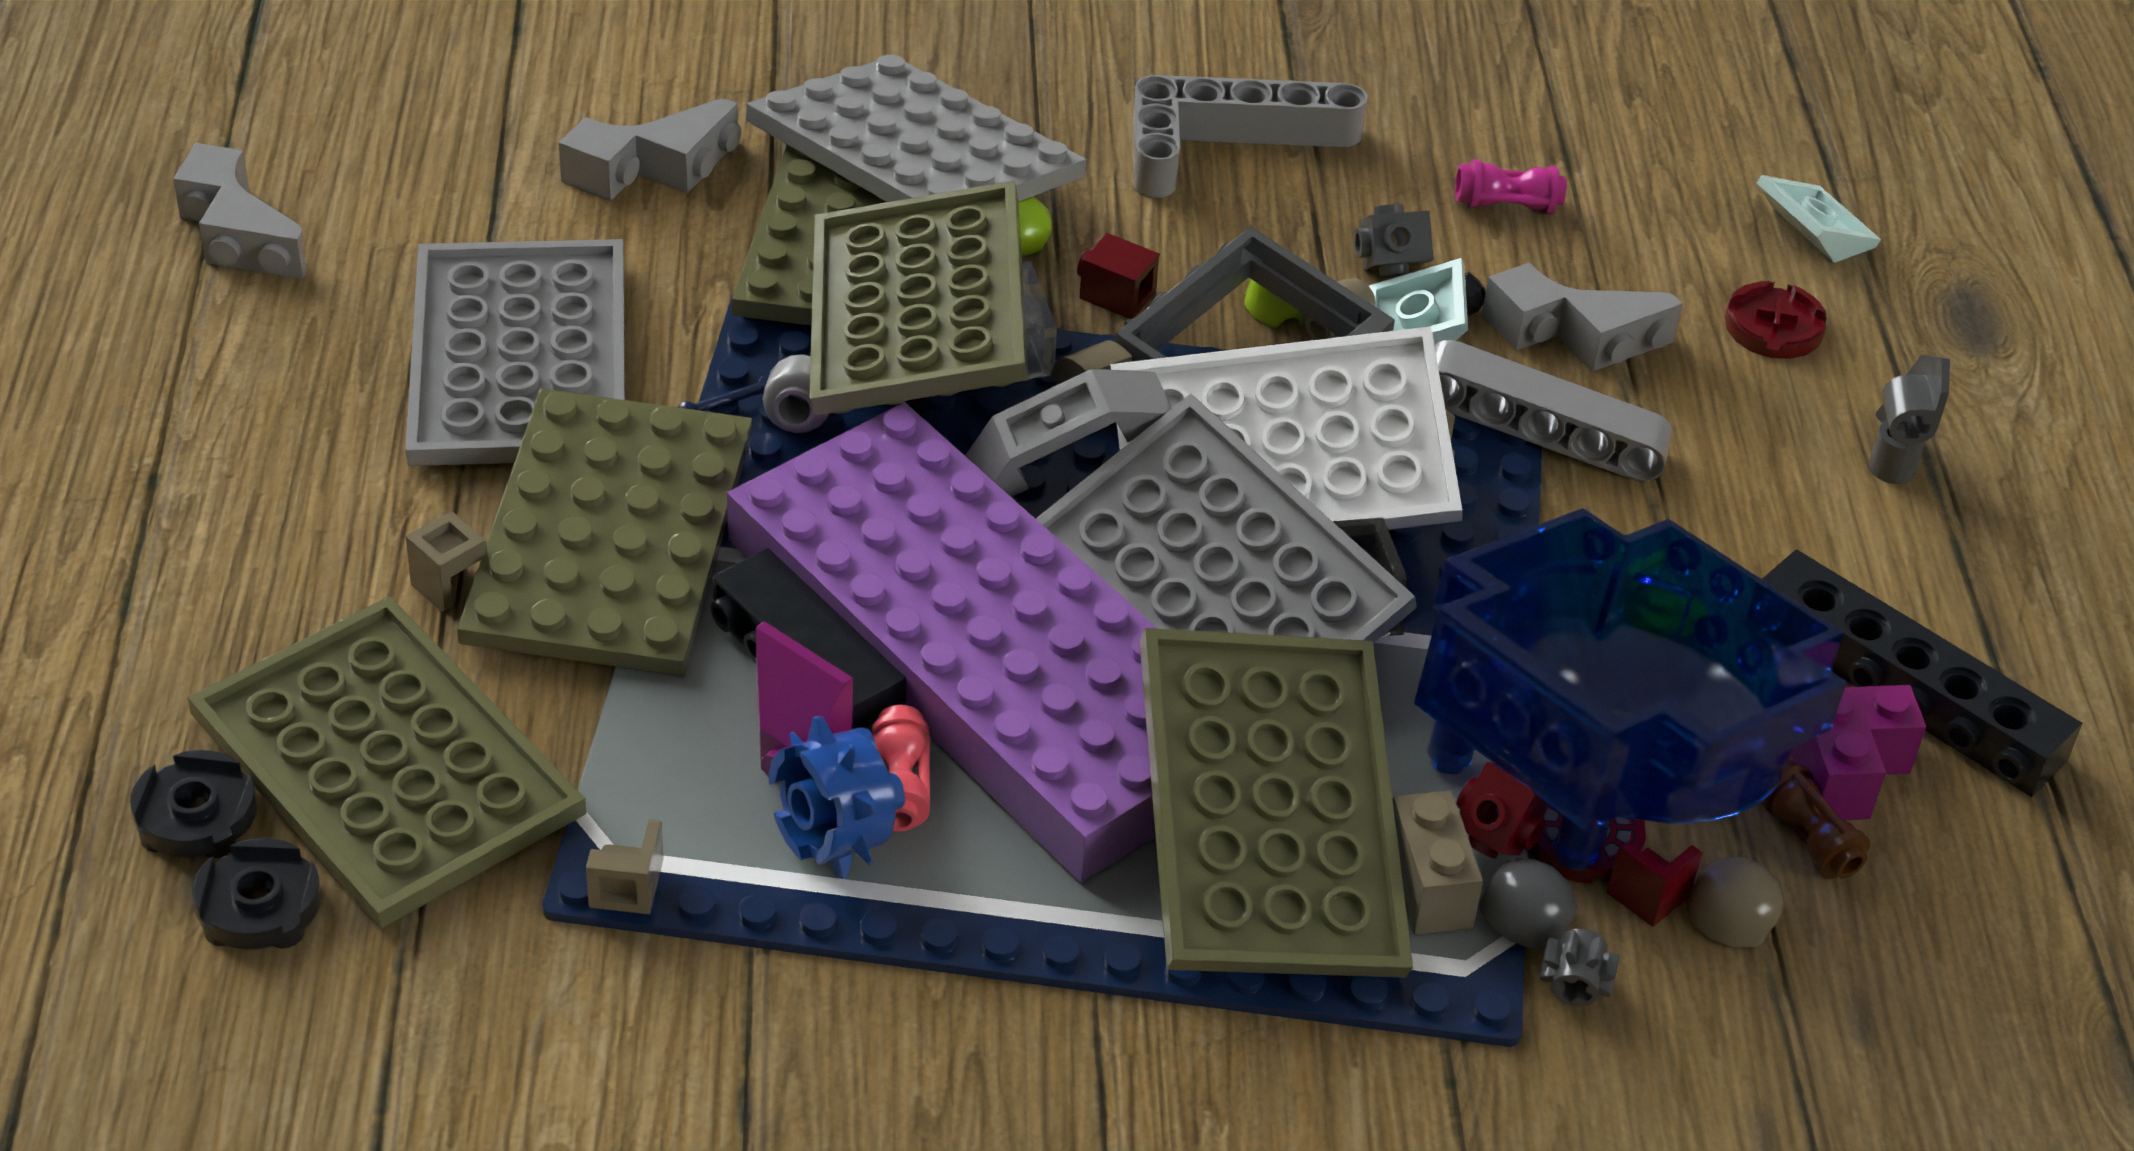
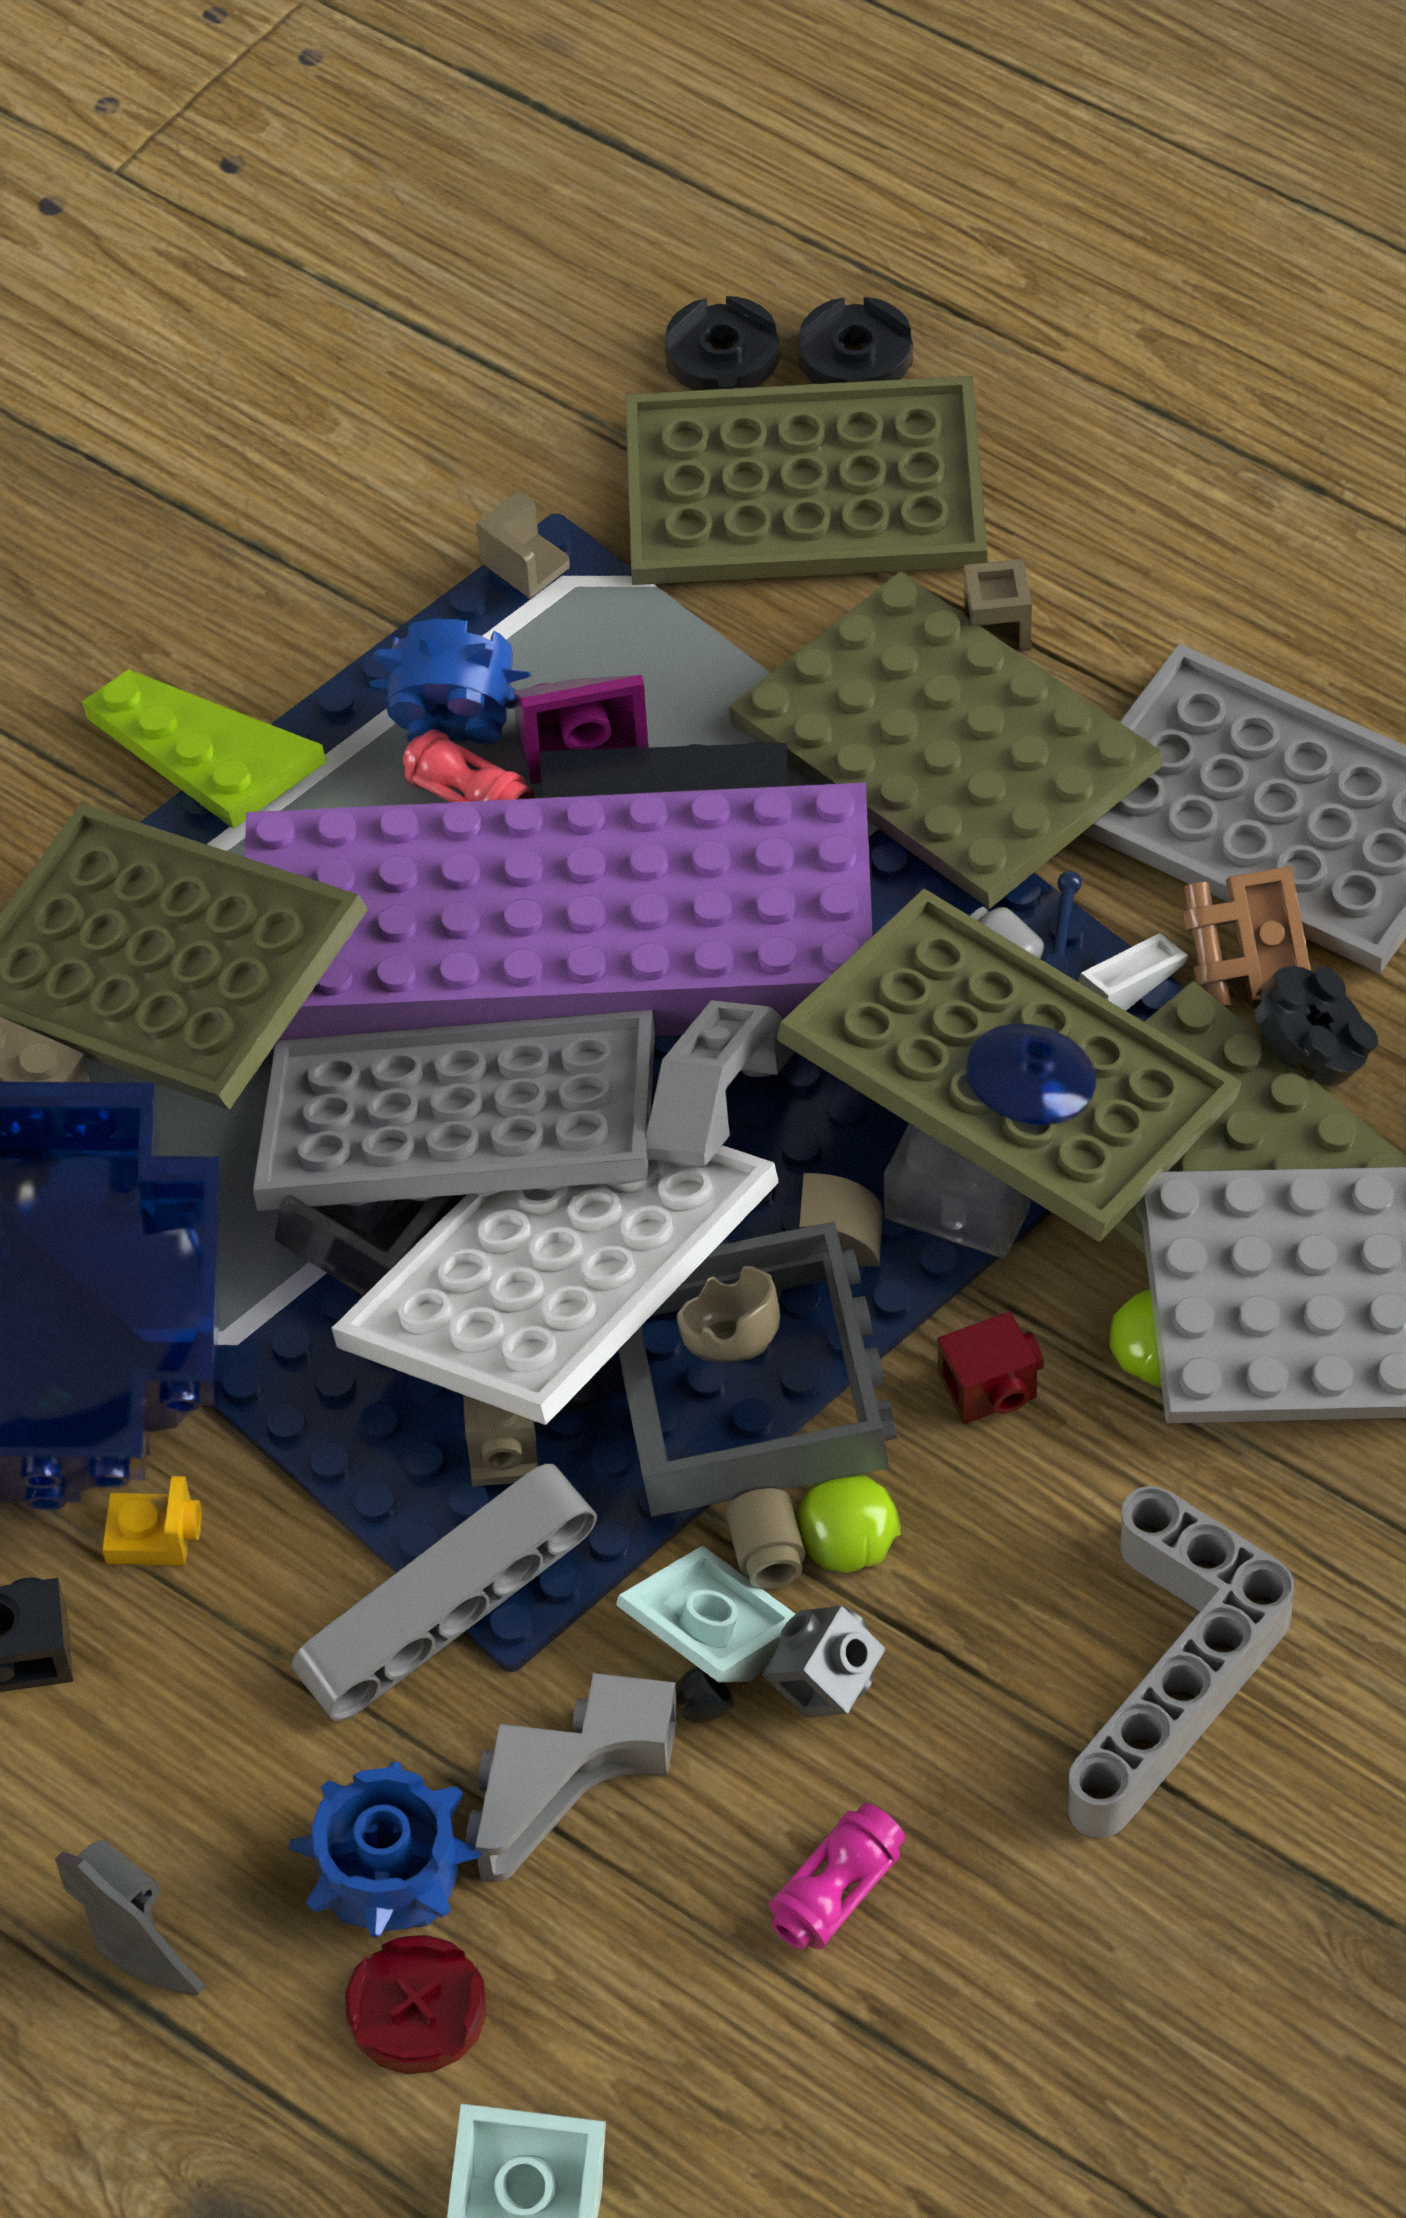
camera: 135 degrees right, 10 degrees up
none -> lime wing [82,669,327,829]
none -> blue brick [289,1762,481,1937]
none -> dark tan hair [676,1266,780,1363]
none -> clear blue dish [966,1023,1096,1125]
none -> white piece [1078,933,1188,1011]
none -> medium nougat plate [1182,866,1311,1007]
none -> black plate [1254,966,1378,1086]

